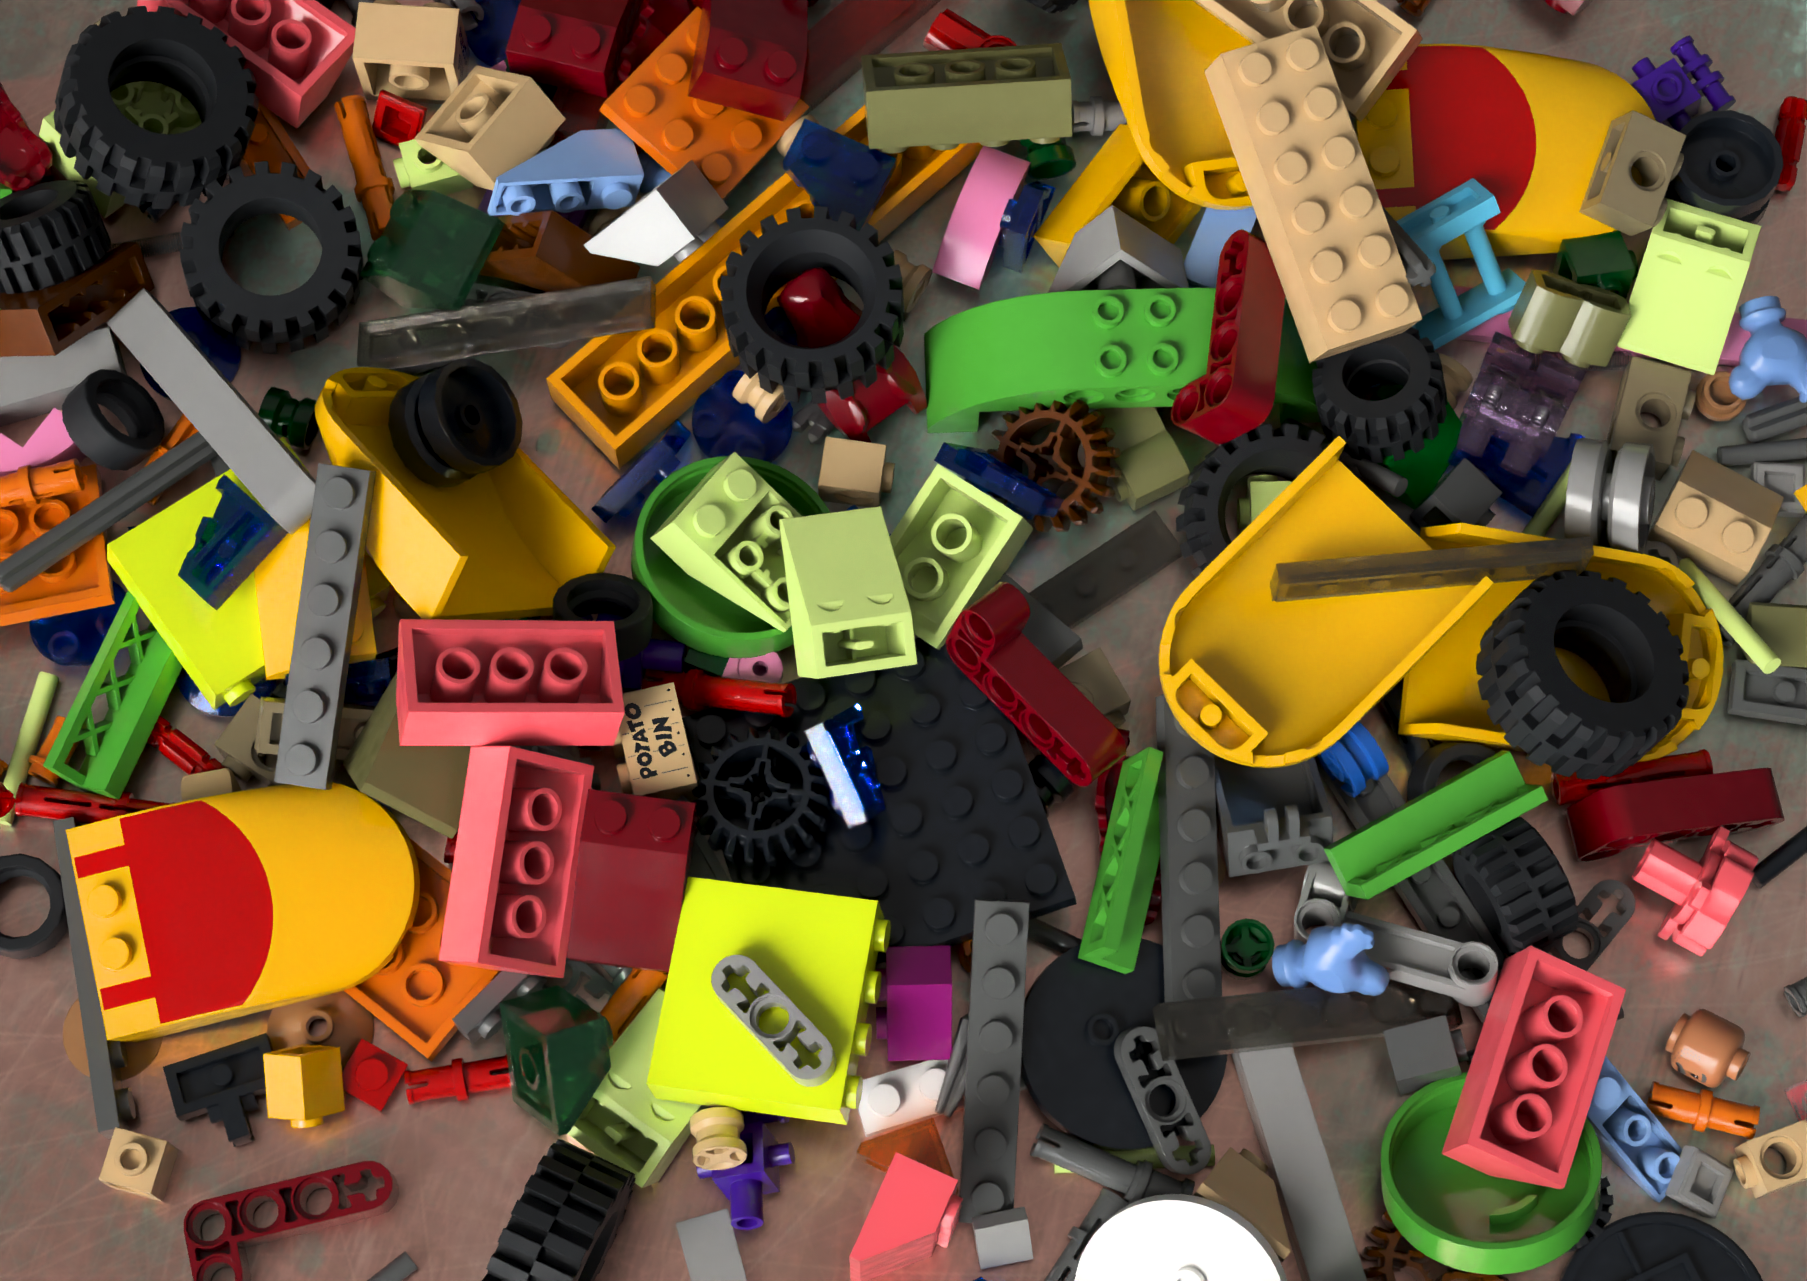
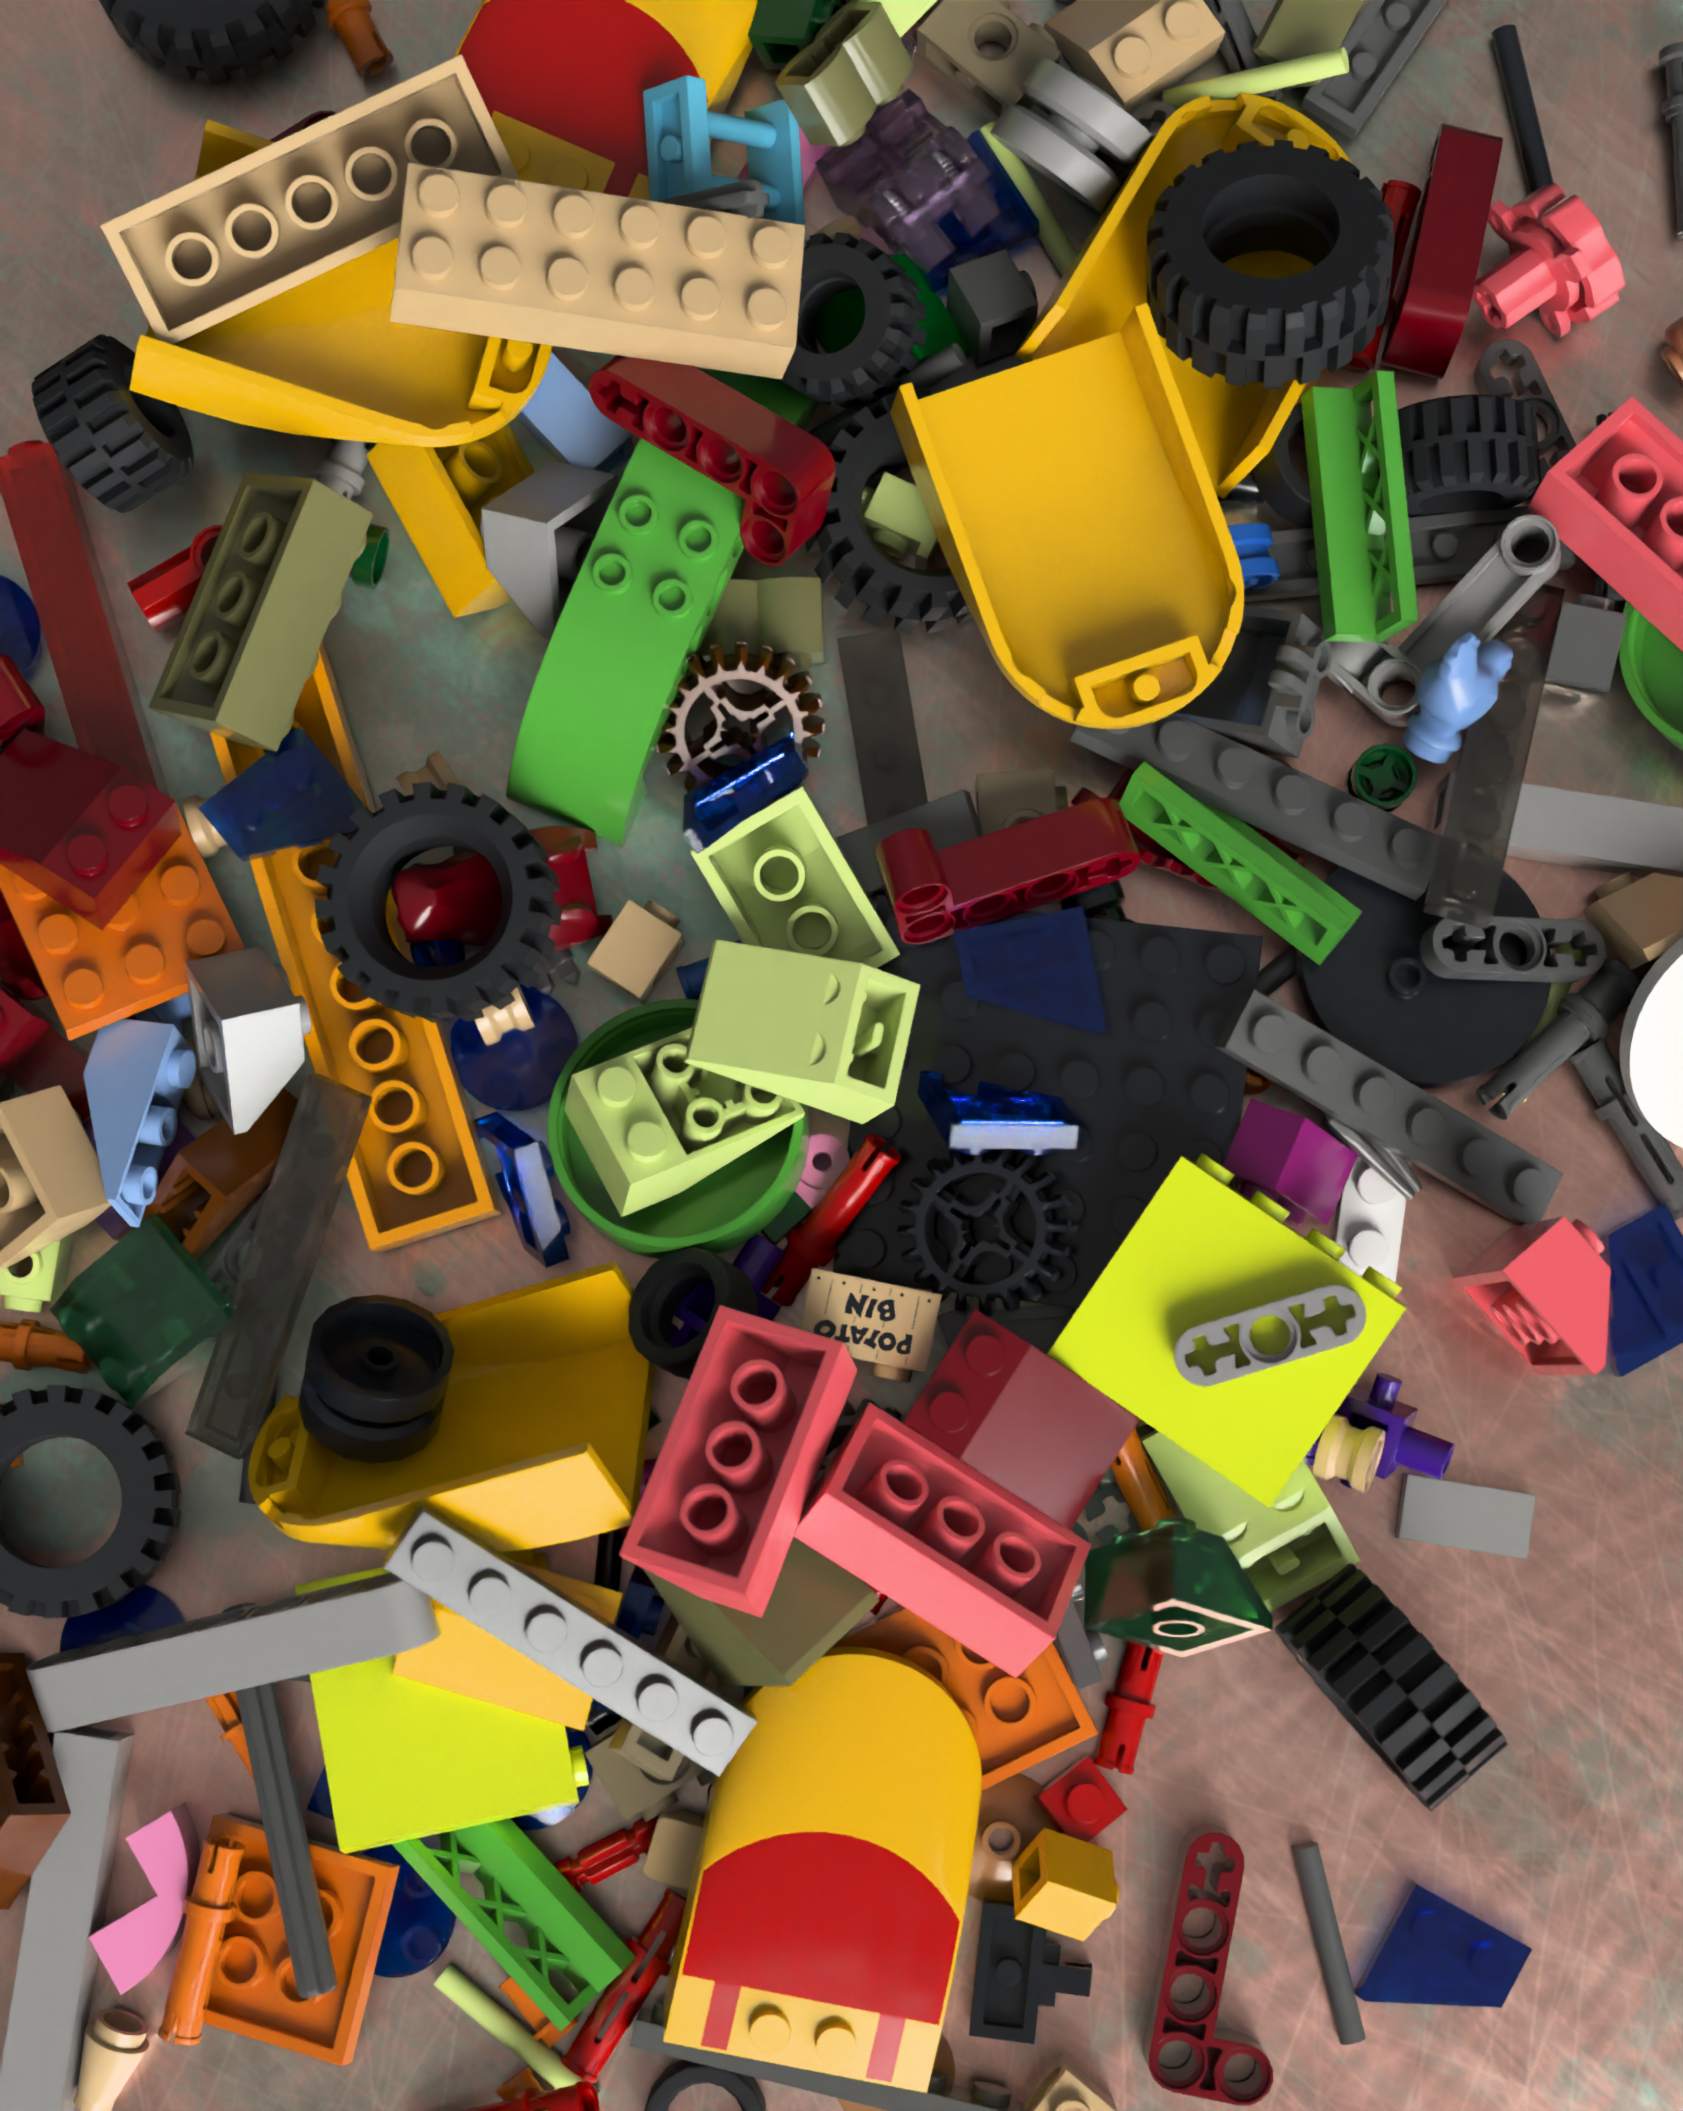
camera: 60 degrees left, 10 degrees up
black tyre [62,369,165,471] -> none
wing [178,474,288,611] -> none
dark green wheel [258,387,319,450] -> none
clear orange slope [856,1118,959,1196] -> none
bright pink brick [932,146,1031,290] -> none
light grey tile [971,1207,1034,1270] -> none
clear blue wing [998,181,1056,273] -> none
clear smoke tile [1270,536,1594,602] -> none
none -> clear blue wing [954,906,1108,1033]

